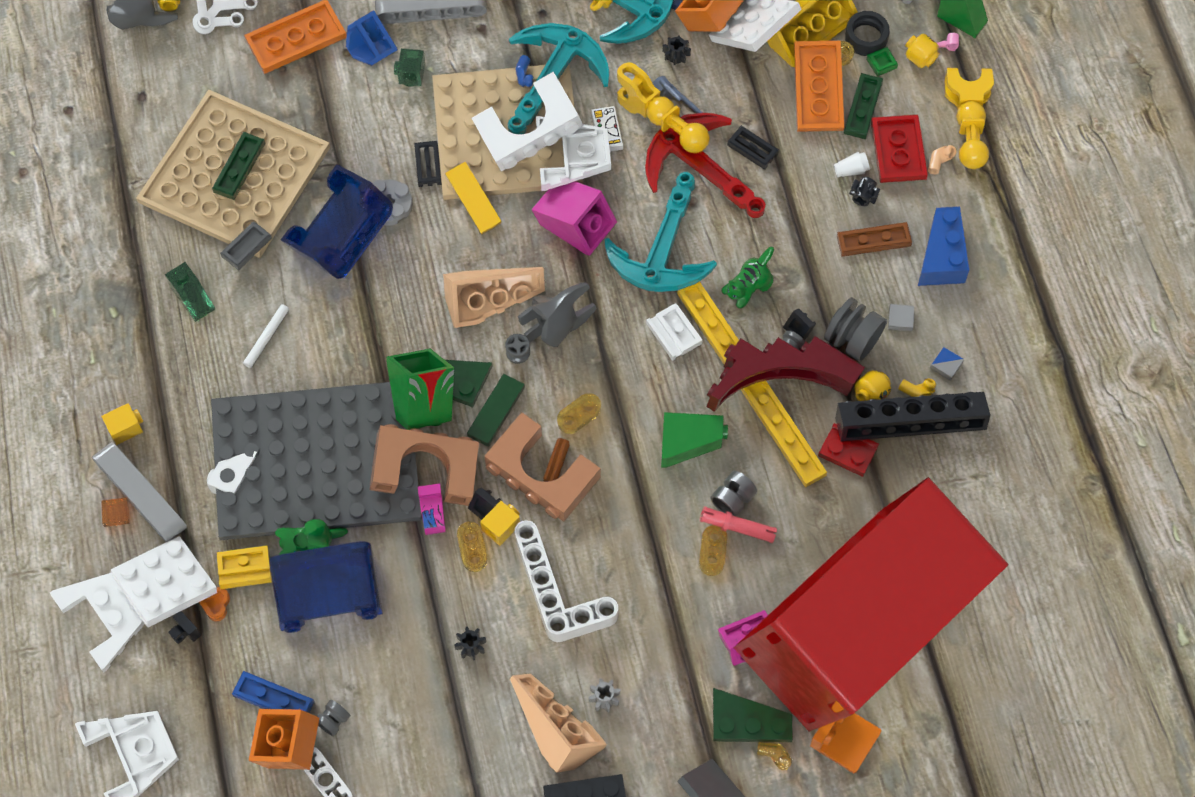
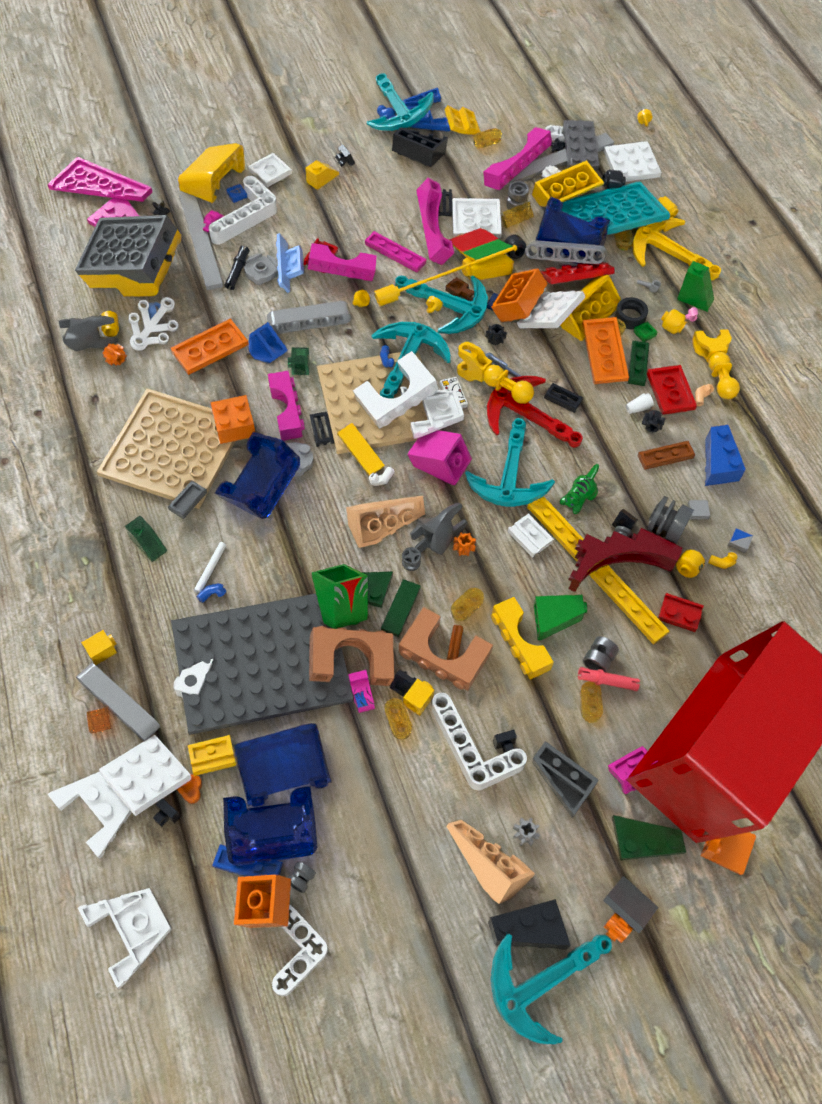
camera: 10 degrees left, 5 degrees down
dark green tile [212,132,266,200] -> none
green animal [275,519,348,560] -> none
black gear [454,627,487,660] -> none
clear yellow arm [757,742,792,770] -> none
black brick [835,392,991,441] -> none
none -> orange gear [103,344,127,366]
none -> blue arm [196,583,227,603]
none -> orange brick [210,395,256,444]
none -> clear blue windscreen [223,786,318,866]
none -> dark pink arch [267,371,305,441]
none -> white arm [369,467,395,486]
none -> orange gear [453,532,476,556]
none -> yellow arch [491,597,554,680]
none -> black tile [493,730,517,753]
none -> dark grey wedge [532,741,599,819]

